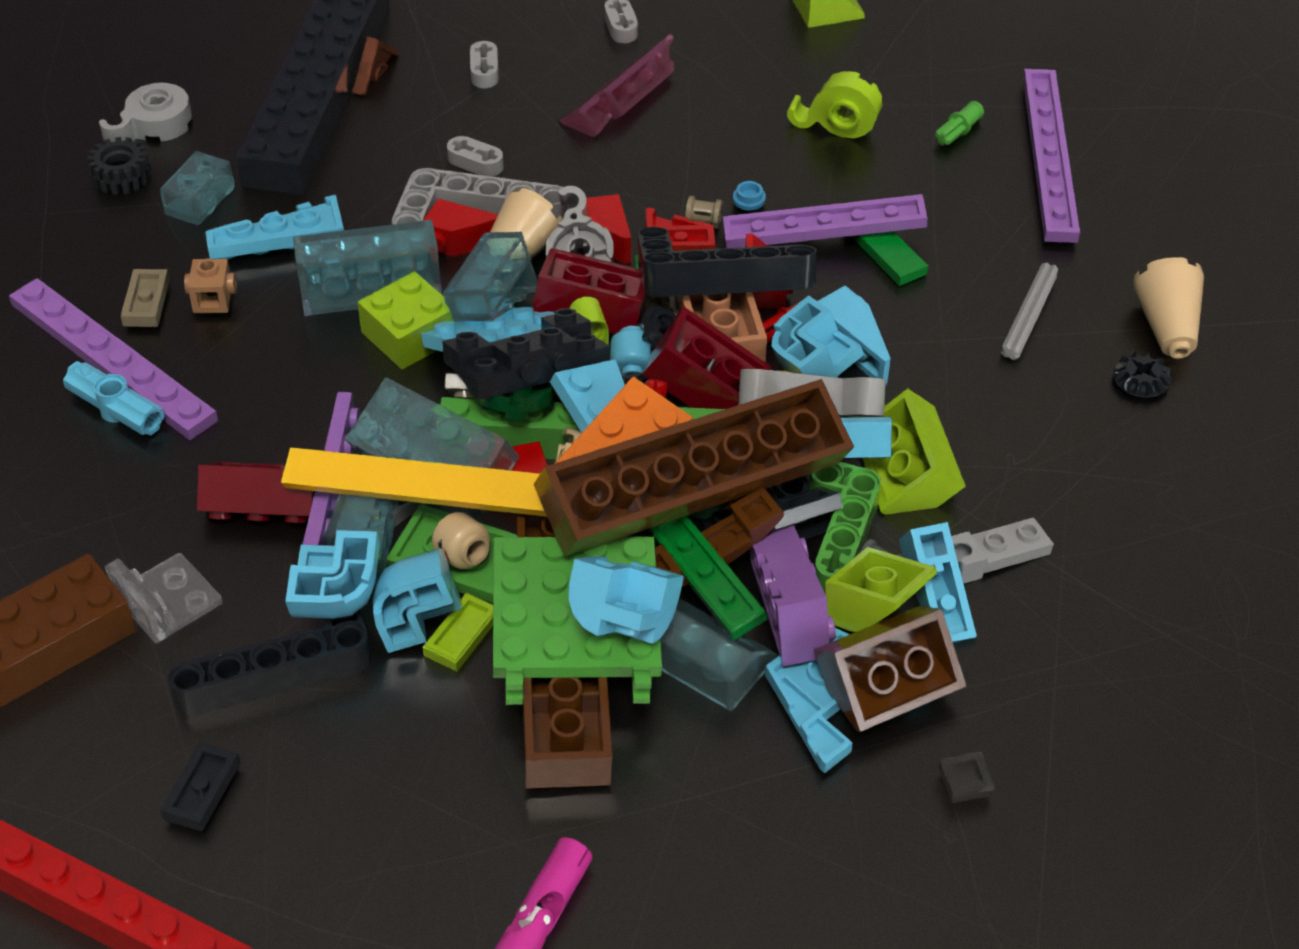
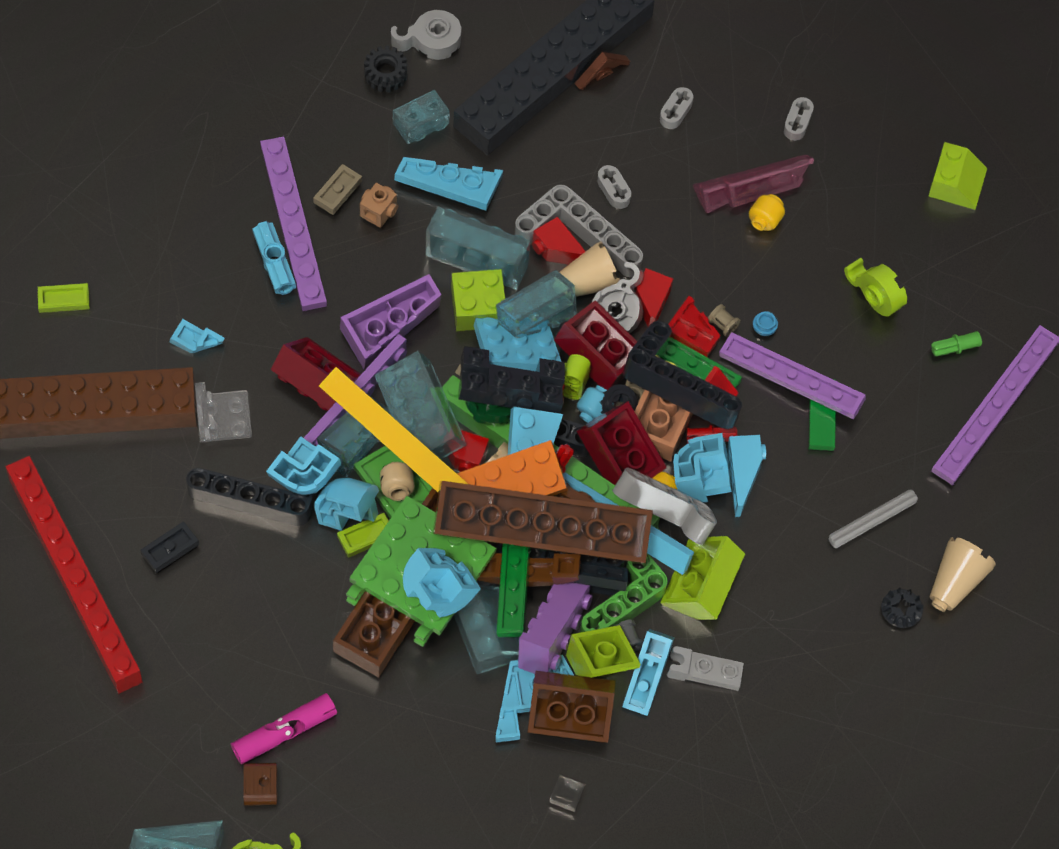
camera: 30 degrees right, 15 degrees up
none -> medium azure slope [169,319,225,353]
none -> medium lavender wedge [340,274,442,370]
none -> yellow head [749,194,785,231]

